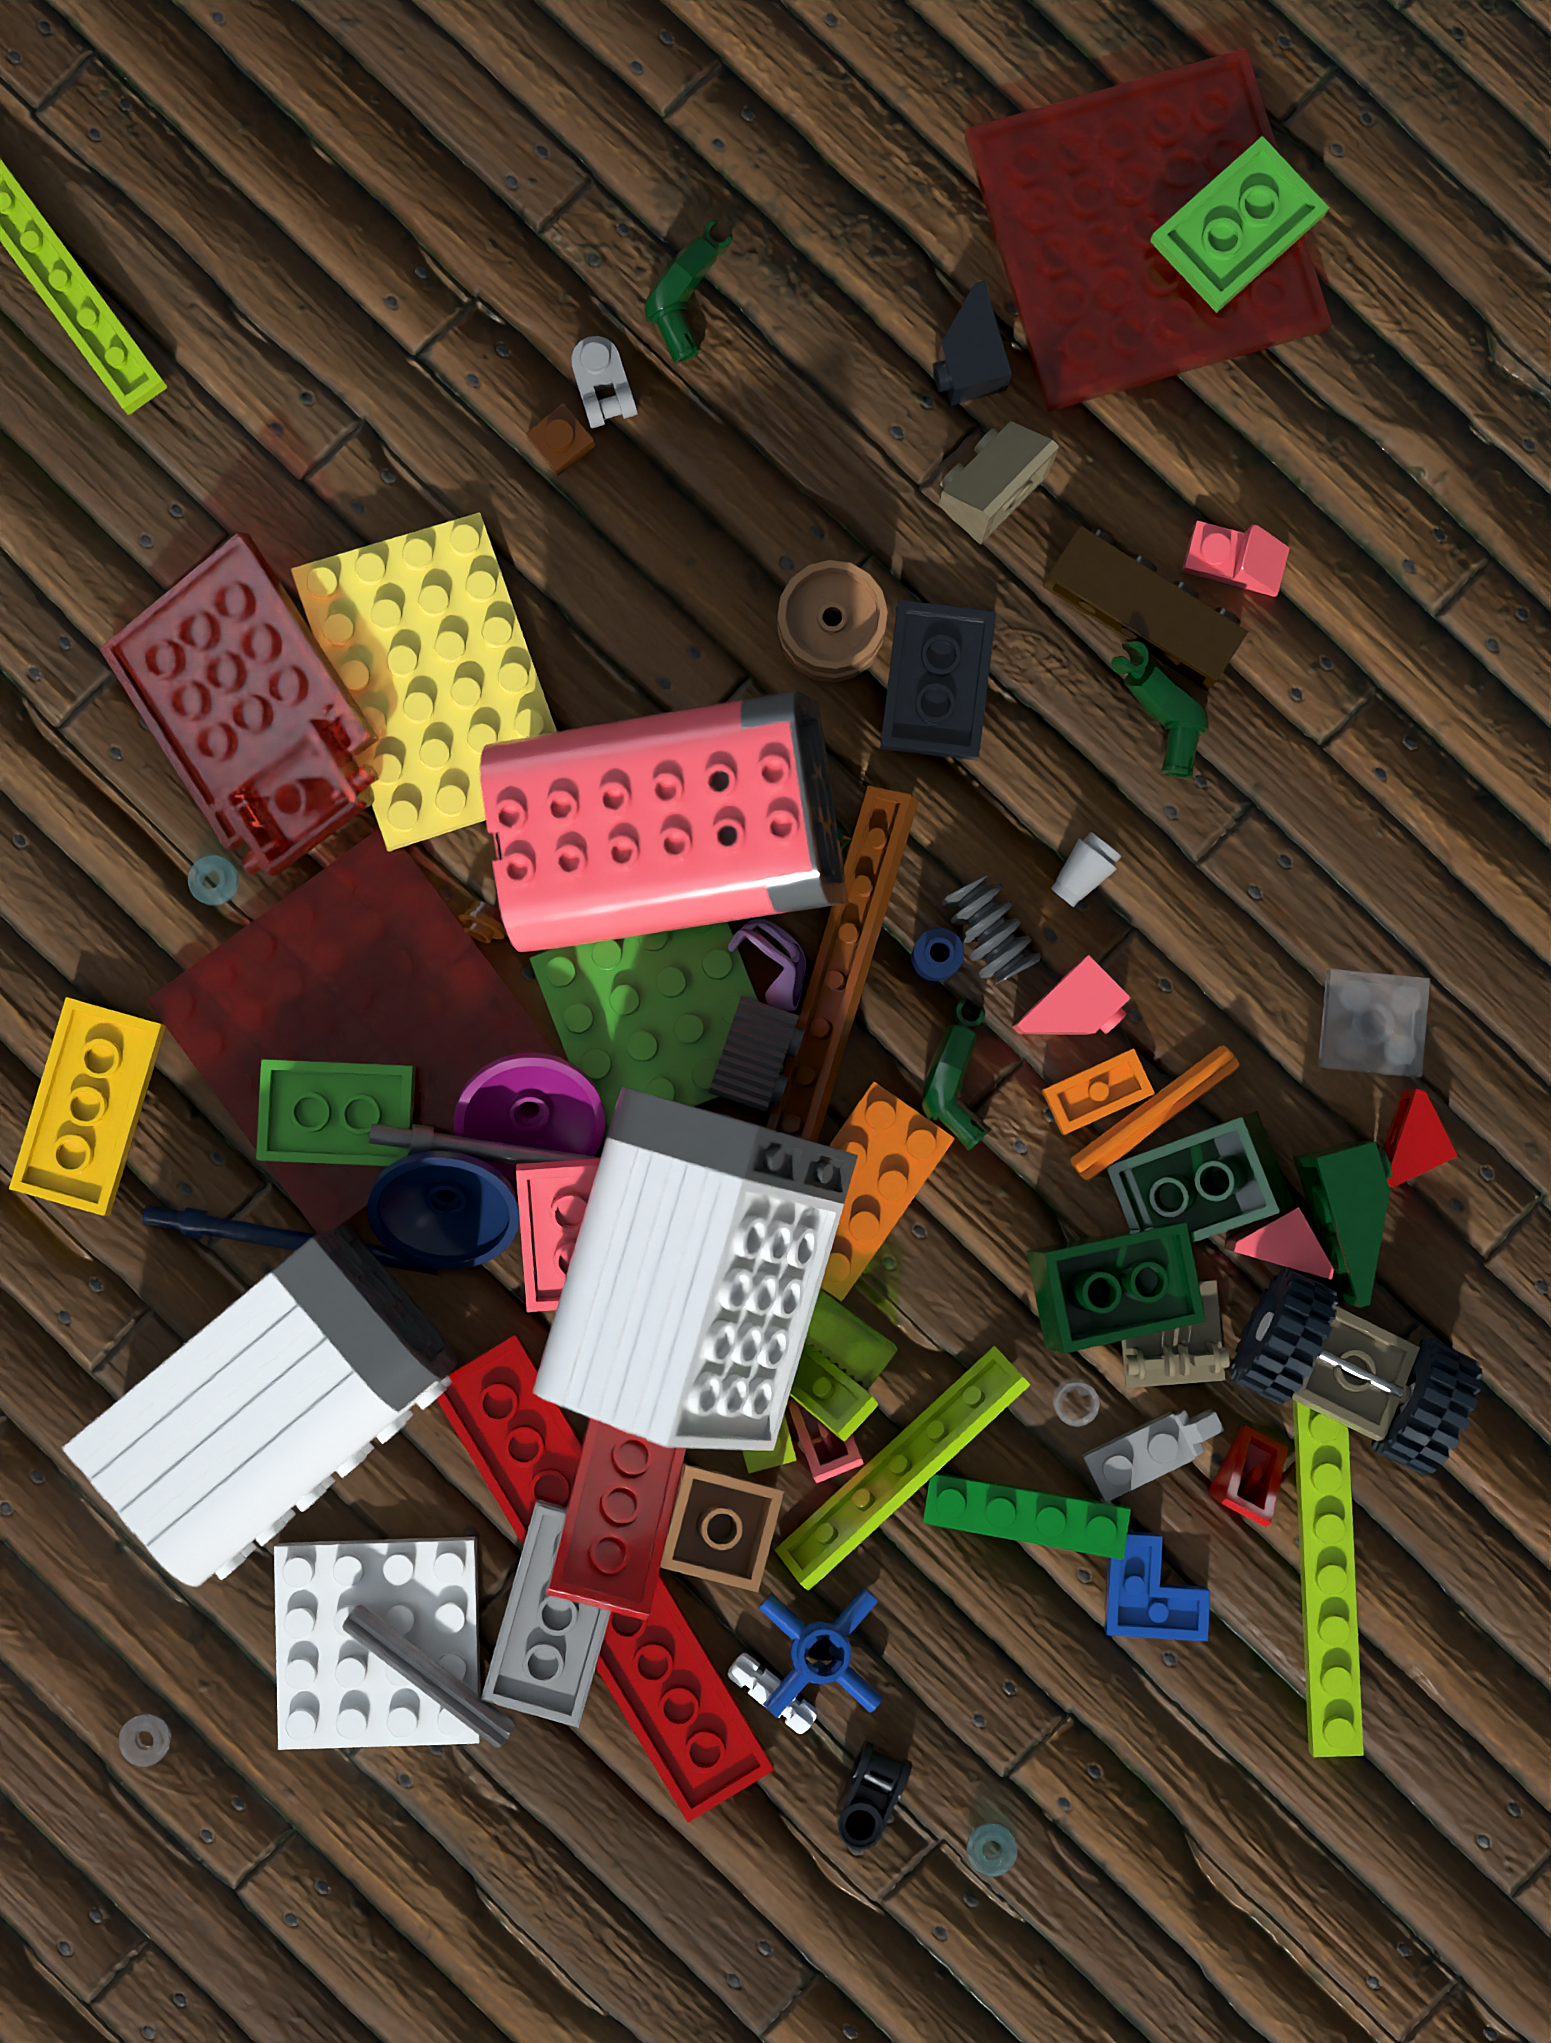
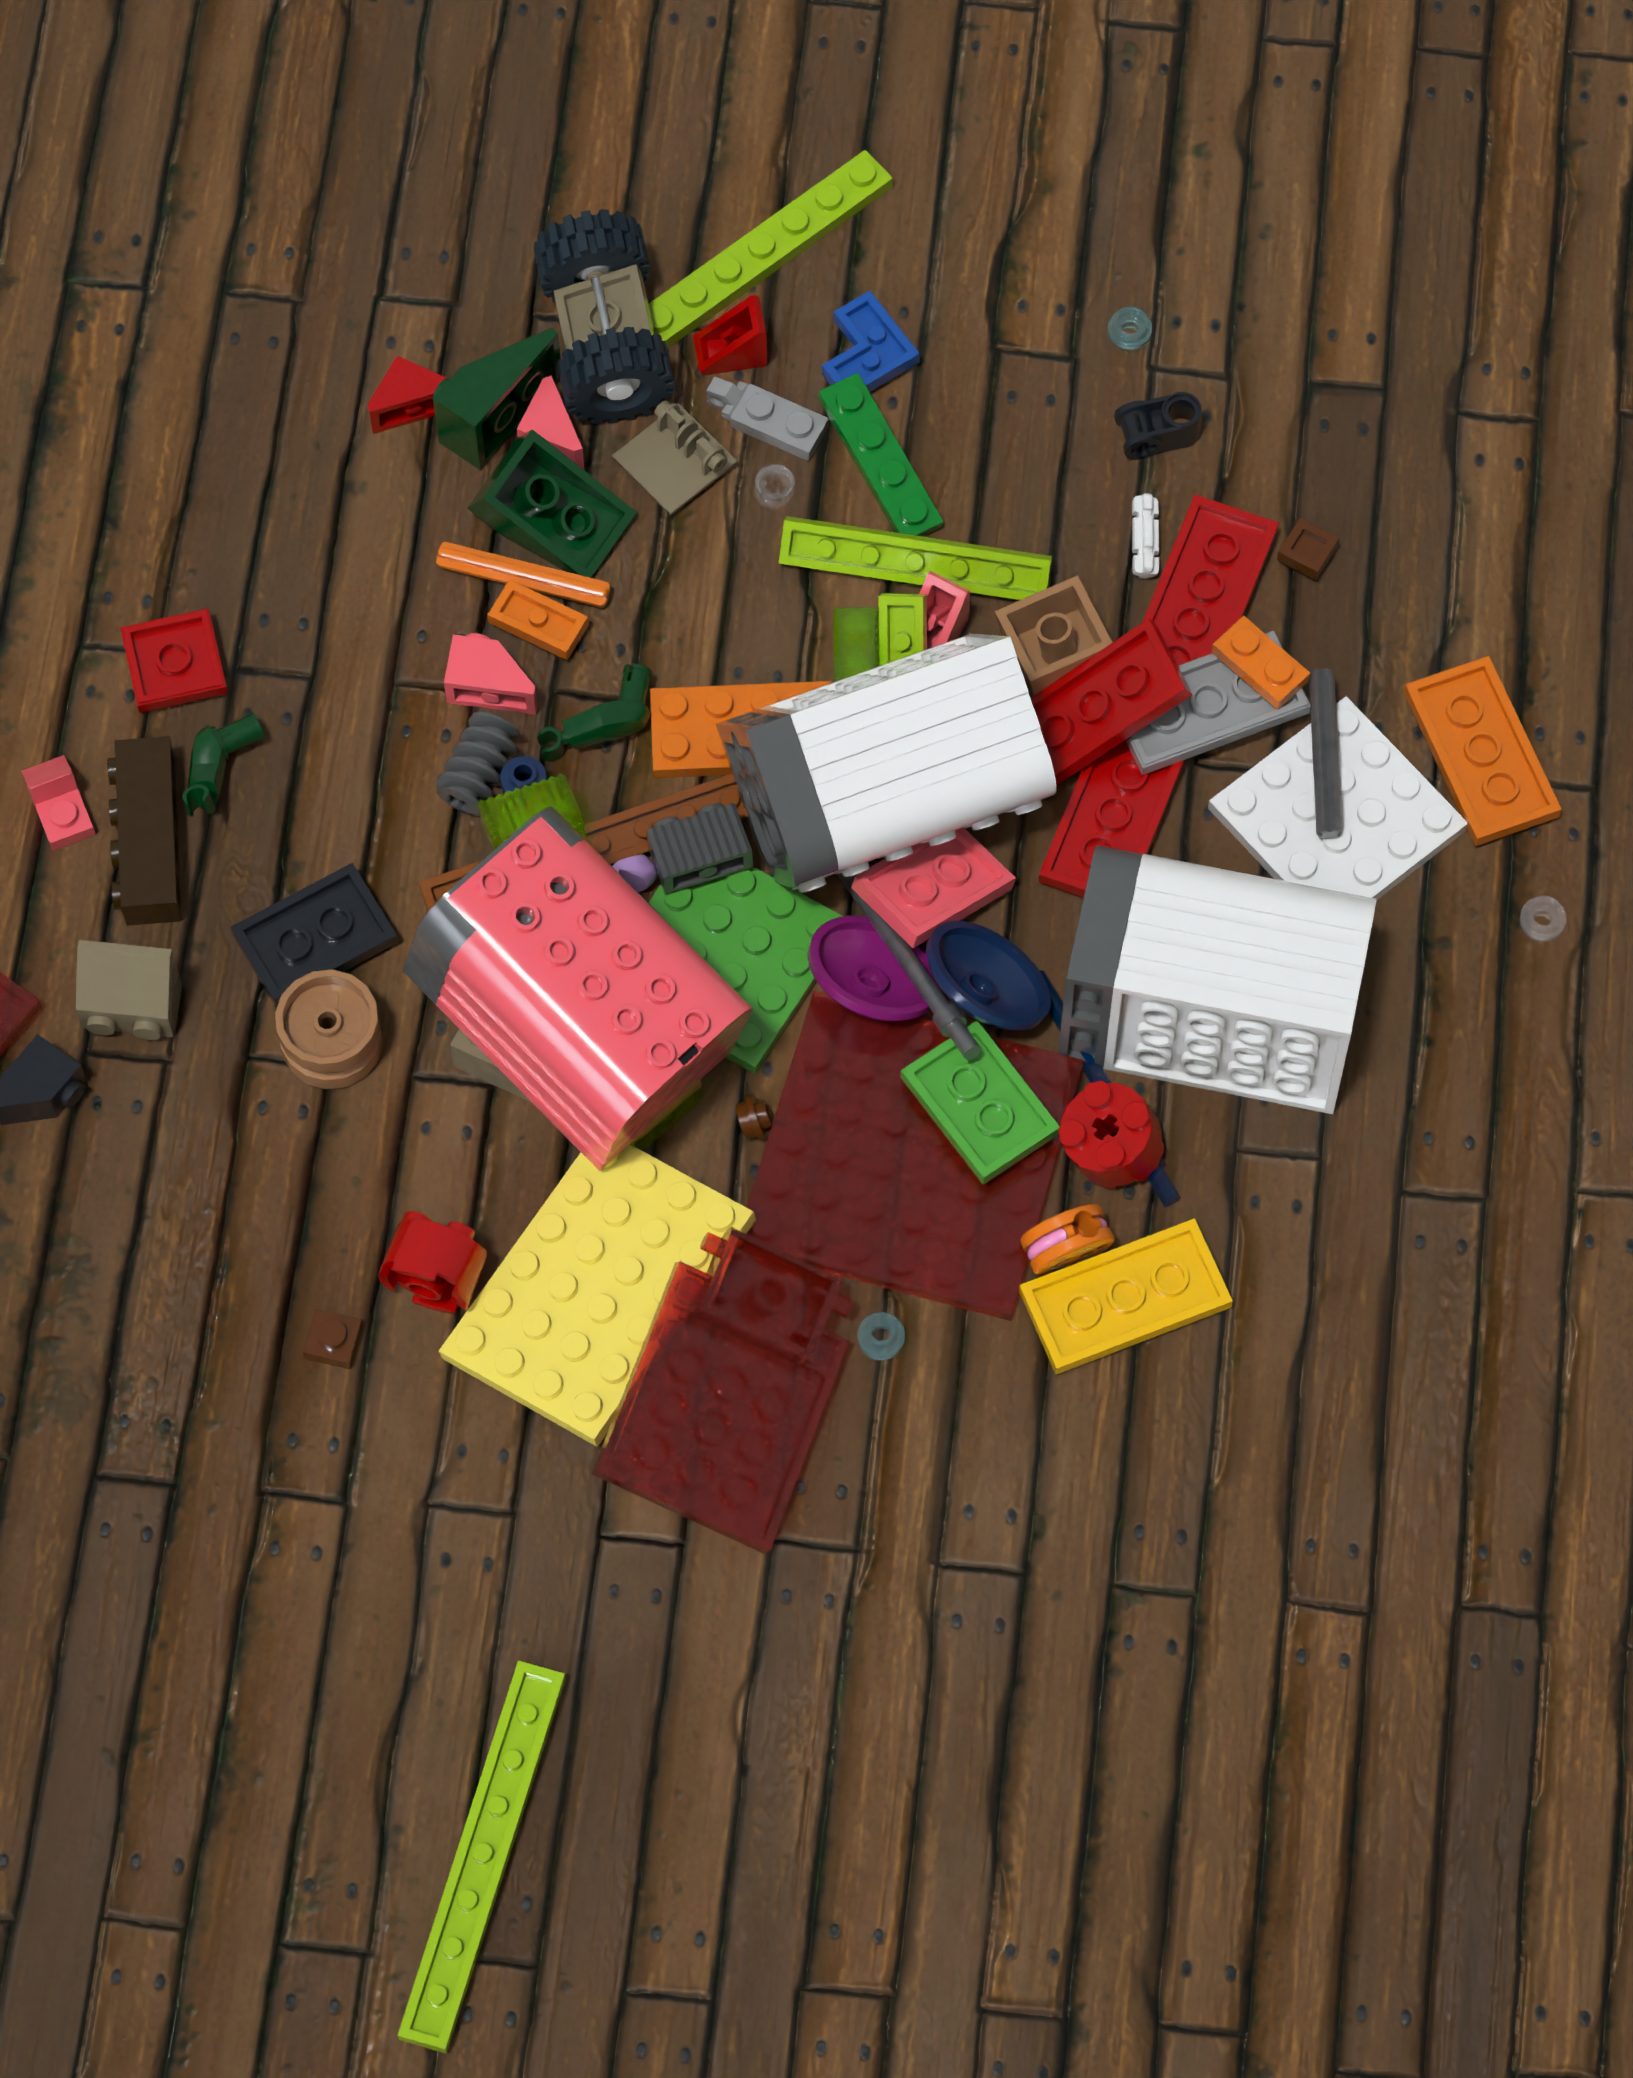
camera: 130 degrees left, 20 degrees down
light grey plate [571,336,638,429] -> none
dark green arm [644,220,733,364] -> none
blue bar [758,1588,883,1718] -> none
dark green slope [1026,1222,1206,1354] -> none
light grey cone [1051,832,1121,907] -> none
clear plate [1318,969,1430,1078] -> none
none -> red plate [120,608,228,713]
none -> red brick [378,1211,487,1313]
none -> clear neon green brick [477,773,586,852]
none -> orange head [1020,1204,1115,1276]
none -> red brick [1058,1080,1164,1190]
none -> orange plate [1211,616,1311,710]
none -> reddish brown plate [1277,518,1339,580]
none -> orange plate [1404,656,1562,846]

